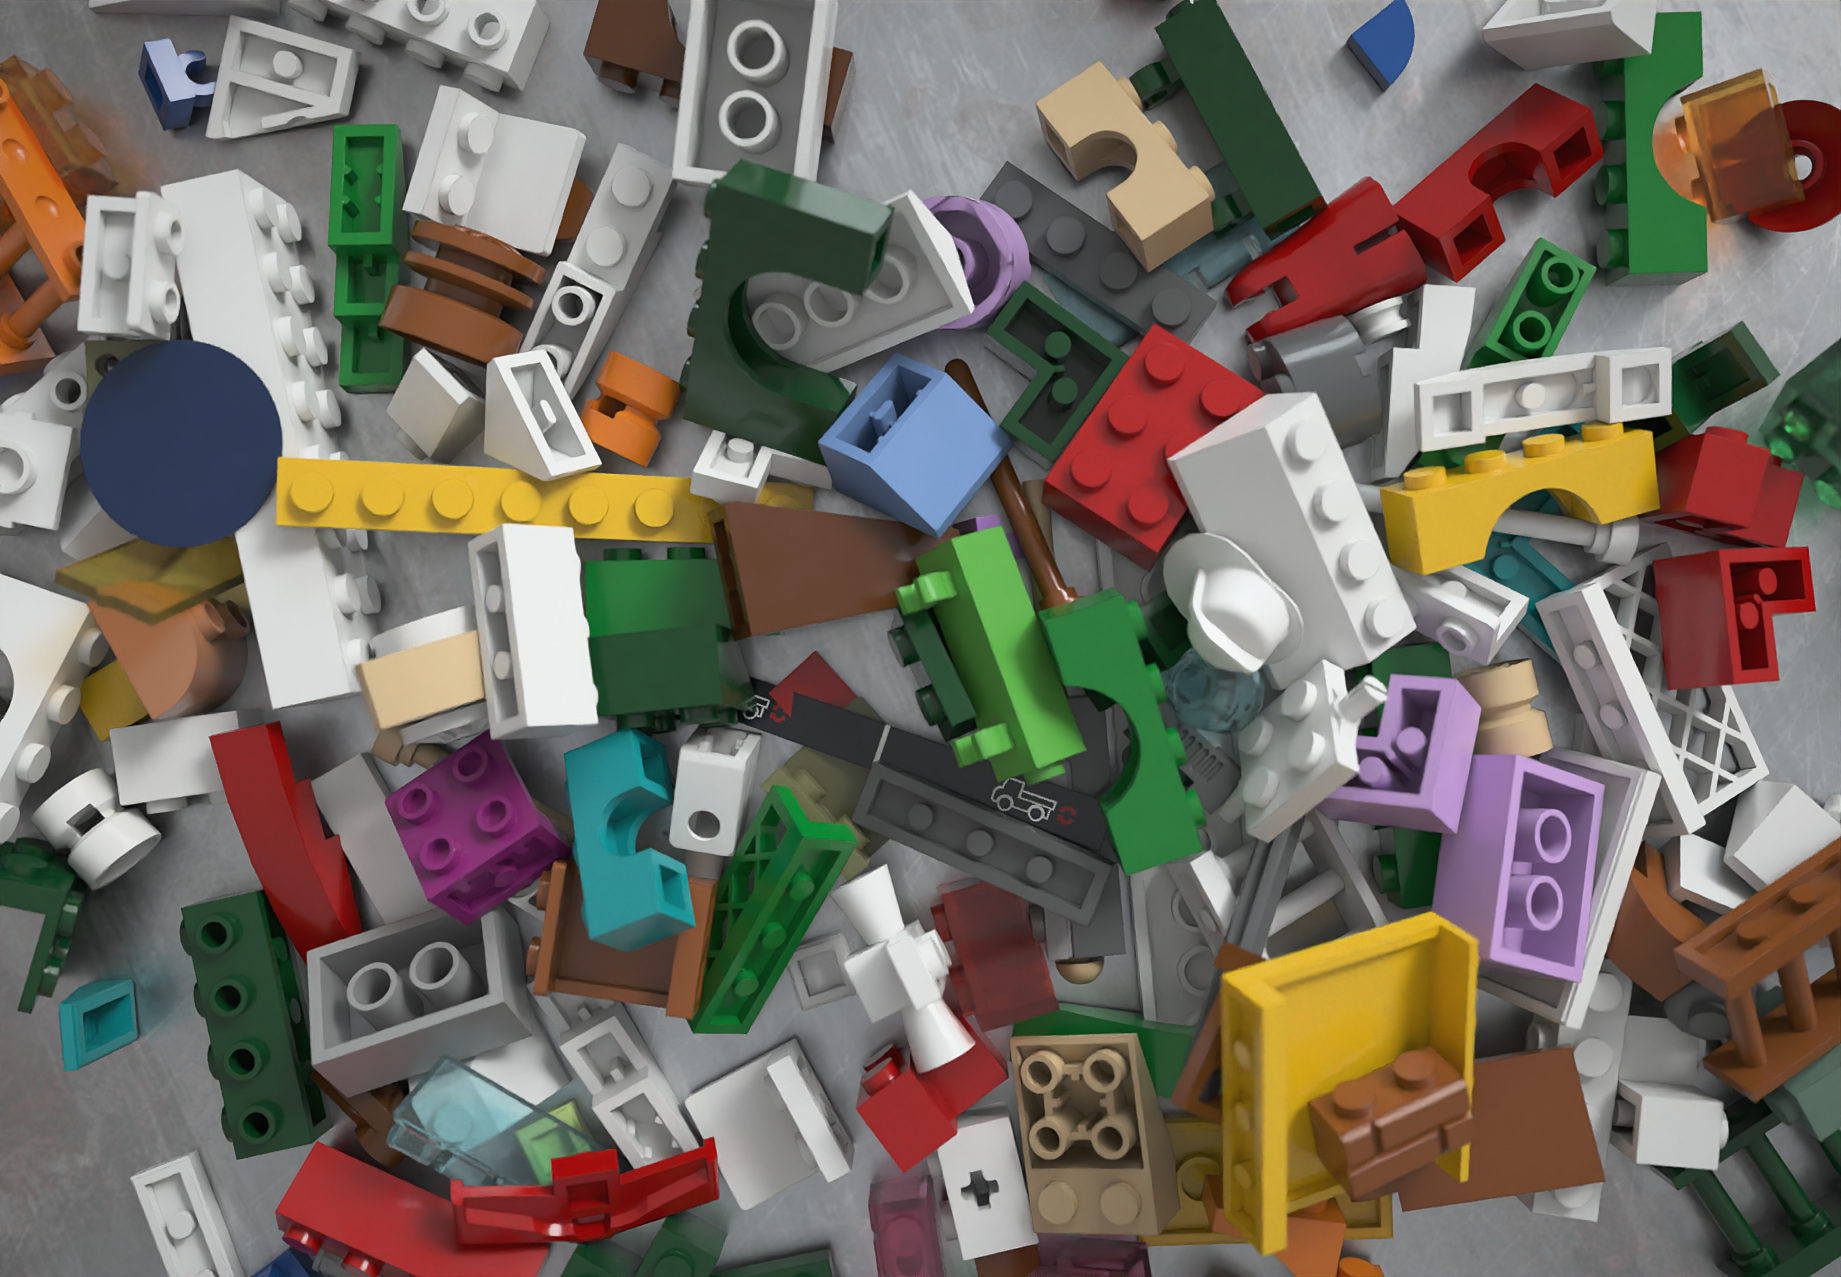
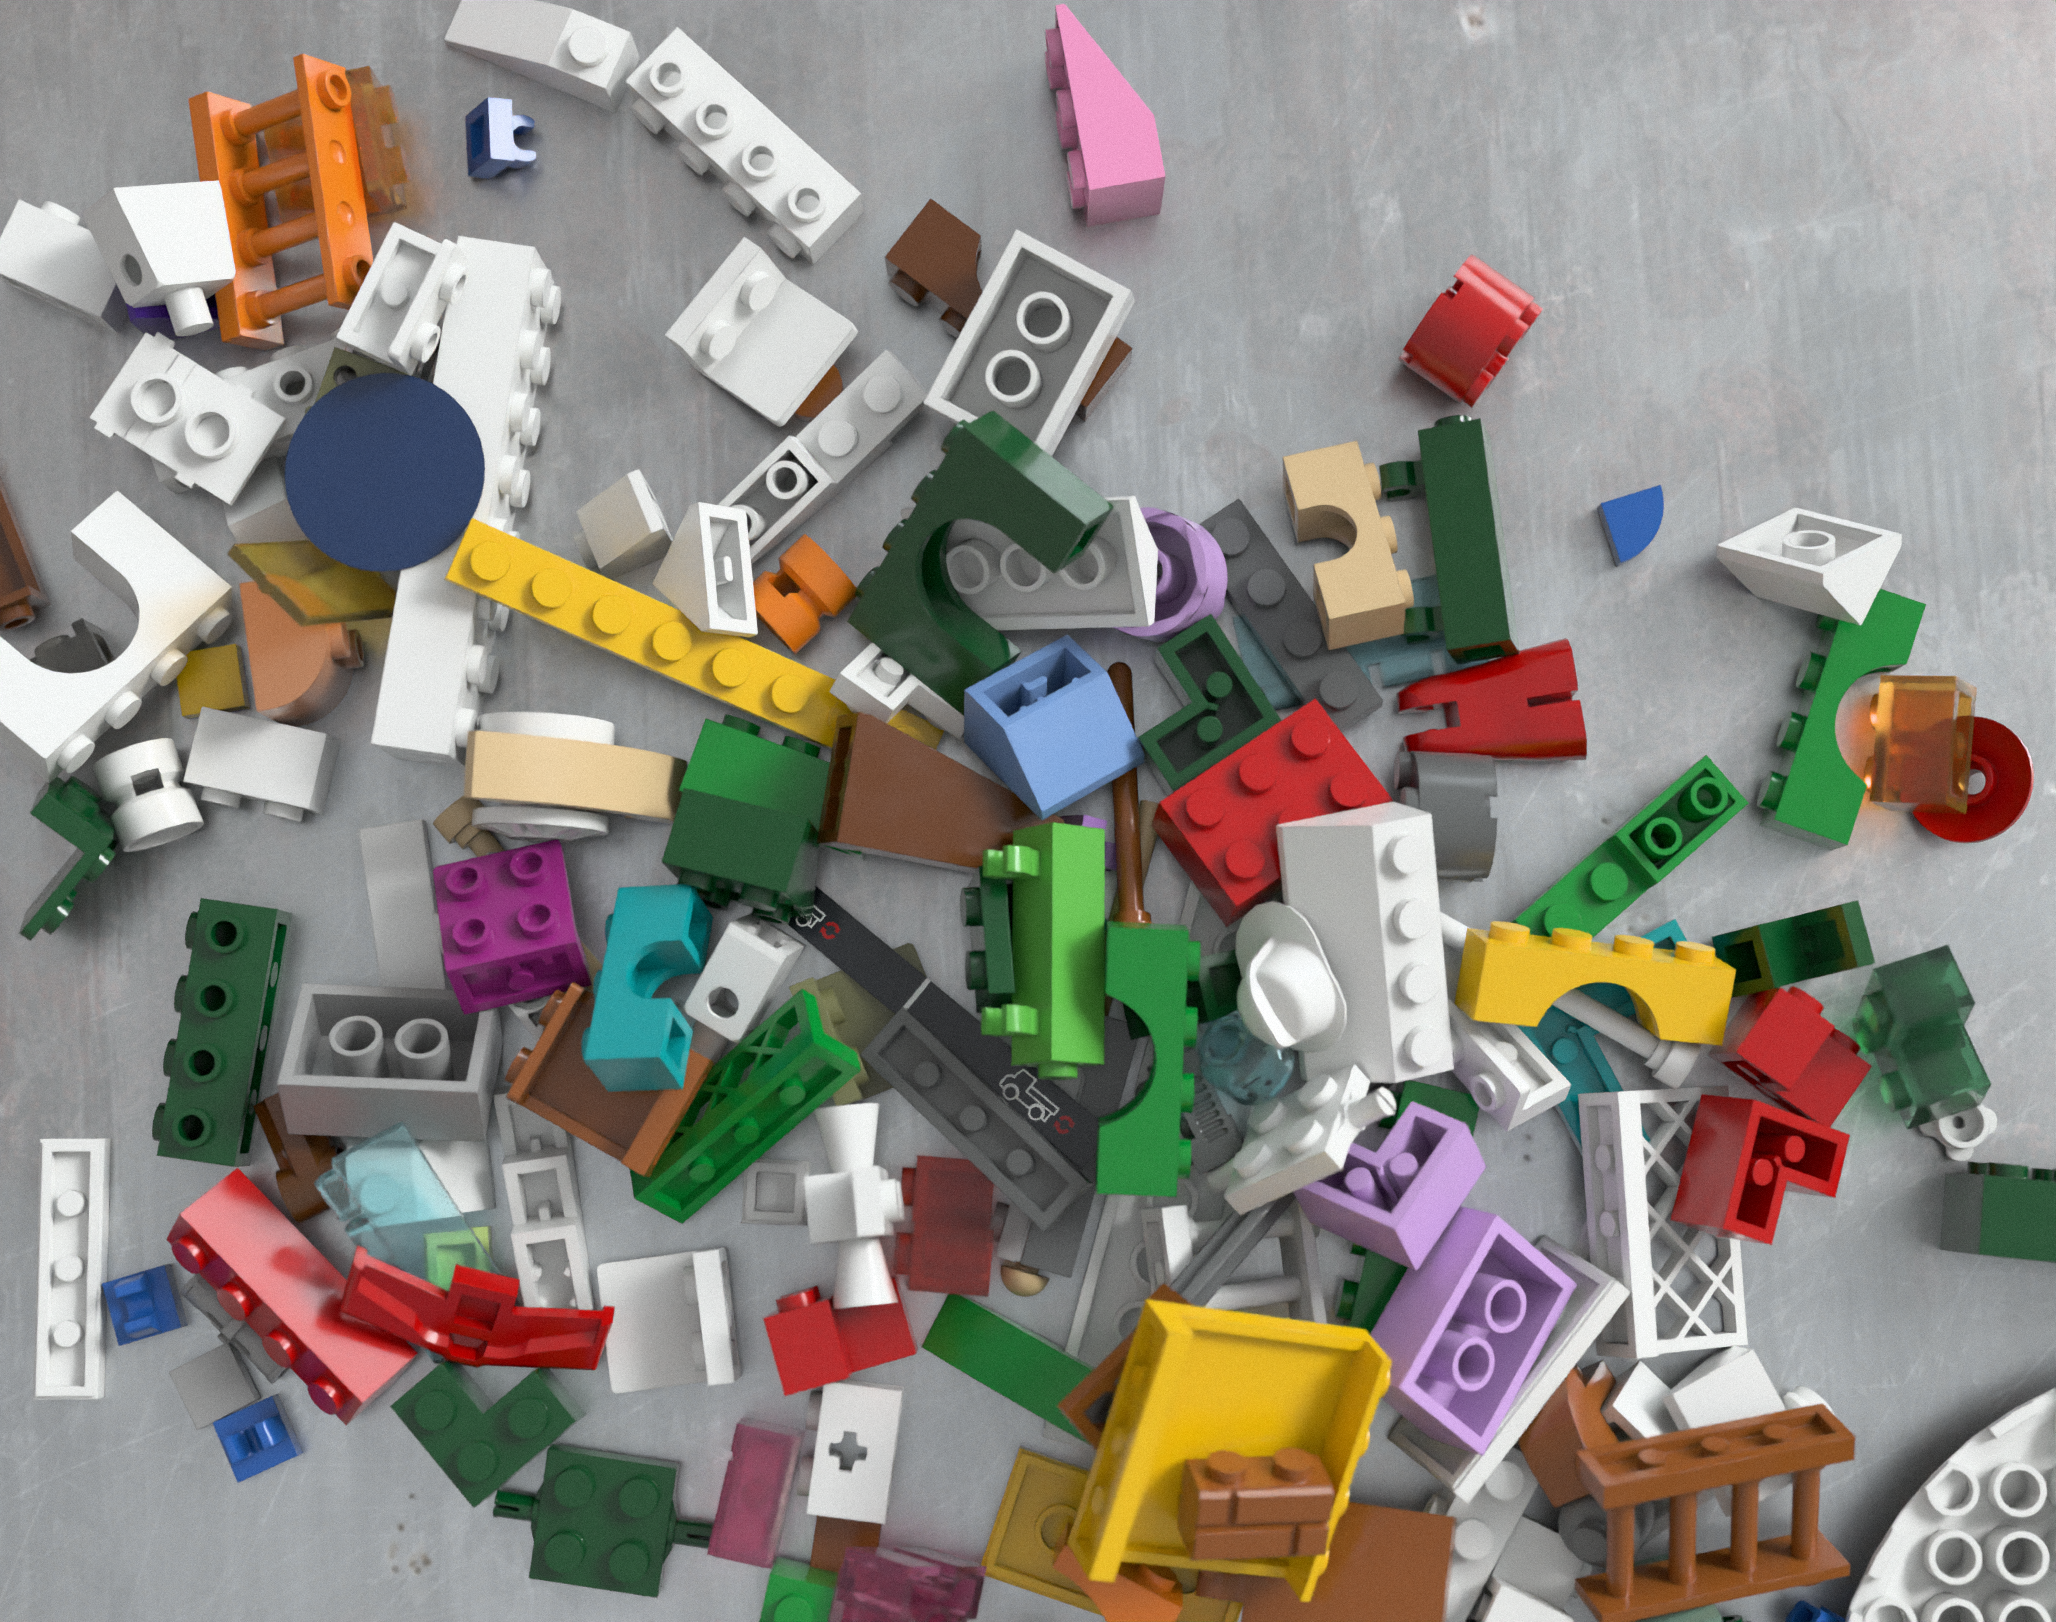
camera: 25 degrees right, 5 degrees down
teal slope [58,979,138,1071] -> none
white wing [206,14,362,142] -> none
red slope [209,720,363,966] -> none
green slope [328,124,411,393] -> none
dark orange wheel [378,220,547,369] -> none
white brick [468,524,598,739] -> none
red tile [769,651,859,718] -> none
tan slope [1009,1033,1181,1235] -> none
white bush [1347,296,1413,347] -> none
white slope [1370,284,1476,484] -> none
red arch [1393,83,1605,283] -> none
white slope [1414,347,1671,452] -> none
tan wheel [1452,658,1554,757] -> none

